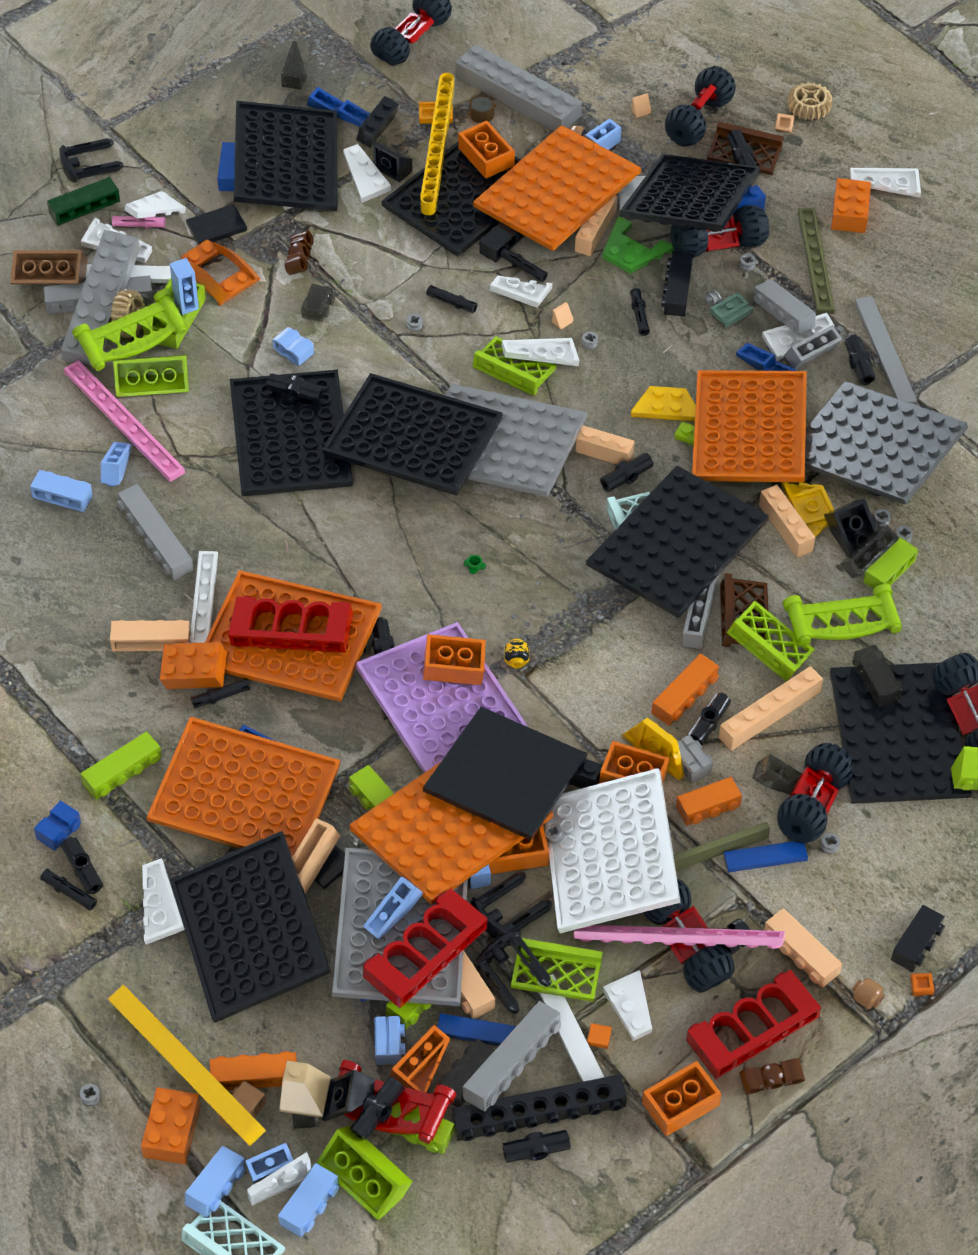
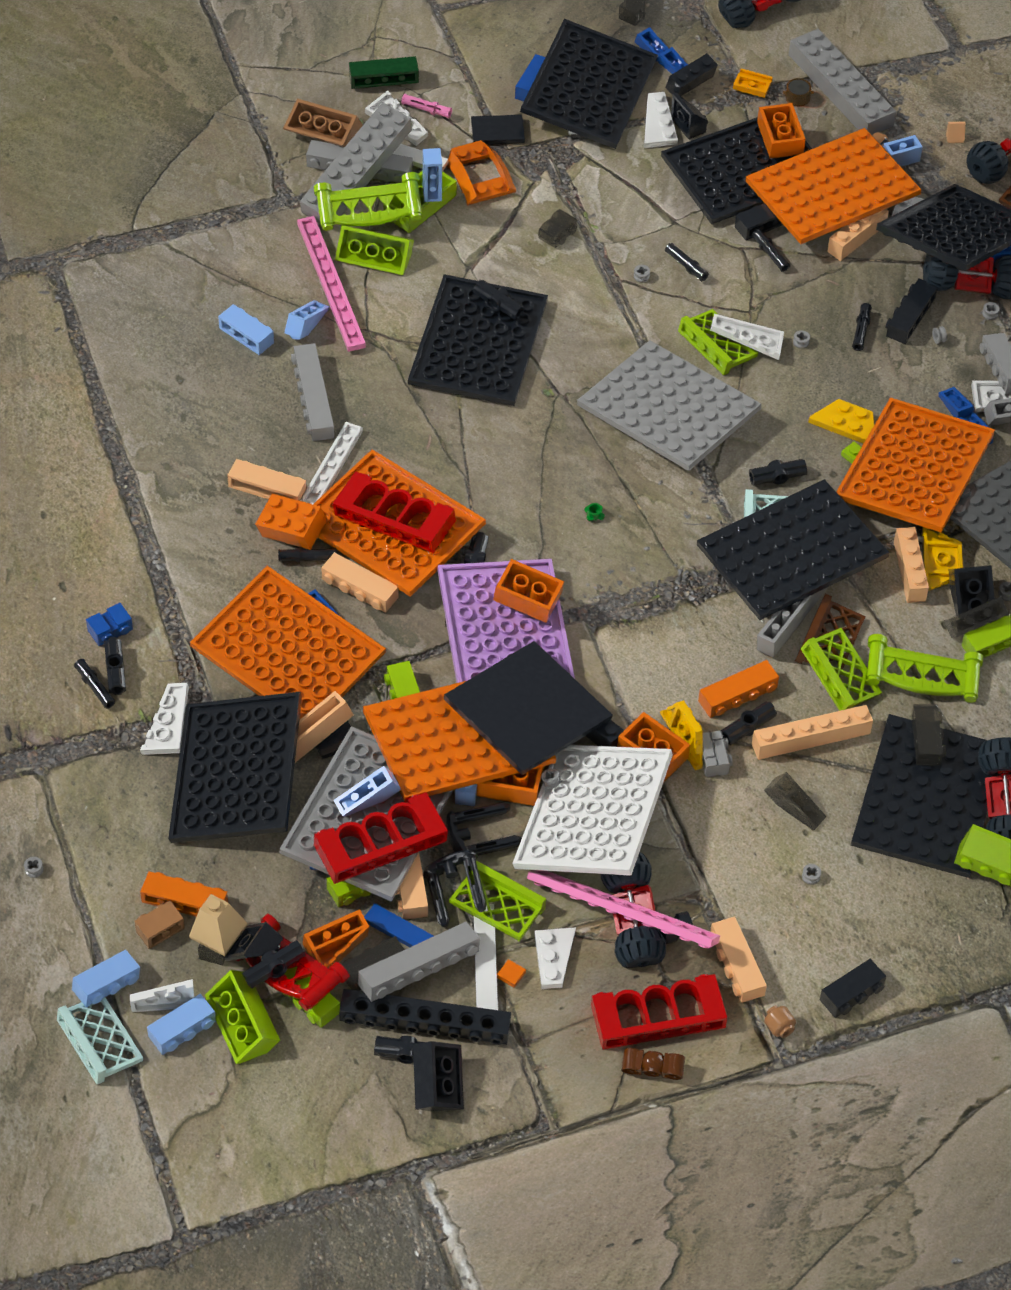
camera: 20 degrees right, 0 degrees up
black piece [59,138,124,183] -> none
lime brick [80,731,162,800] -> none
yellow beam [108,984,266,1146] -> none
tan gear [110,289,145,338] -> none
white wing [125,191,186,219] -> none
orange brick [141,1087,201,1165] -> none
light blue brick [245,1143,293,1184] -> none
light blue brick [273,327,314,366] -> none
reddish brown piece [285,230,314,275] -> none
black plate [322,373,503,496] -> none
light blue brick [374,1016,405,1065] -> none
yellow beam [420,73,454,215] -> none
white wing [490,276,553,308] -> none
head [504,639,530,669] -> none
light nougat slope [552,302,573,329] -> none
light nougat brick [576,425,635,464] -> none
bright green wing [602,216,674,274] -> none
orange brick [642,1061,722,1137] -> none
olive tile [673,822,770,871] -> none
orange brick [676,777,742,826] -> none
sand green plate [710,292,754,328] -> none
blue tile [723,841,808,873] -> none
black plate [777,743,854,843] -> none
orange tile [910,973,935,996] -> none
none -> light nougat brick [321,552,399,613]
none -> black slope [413,1041,464,1111]

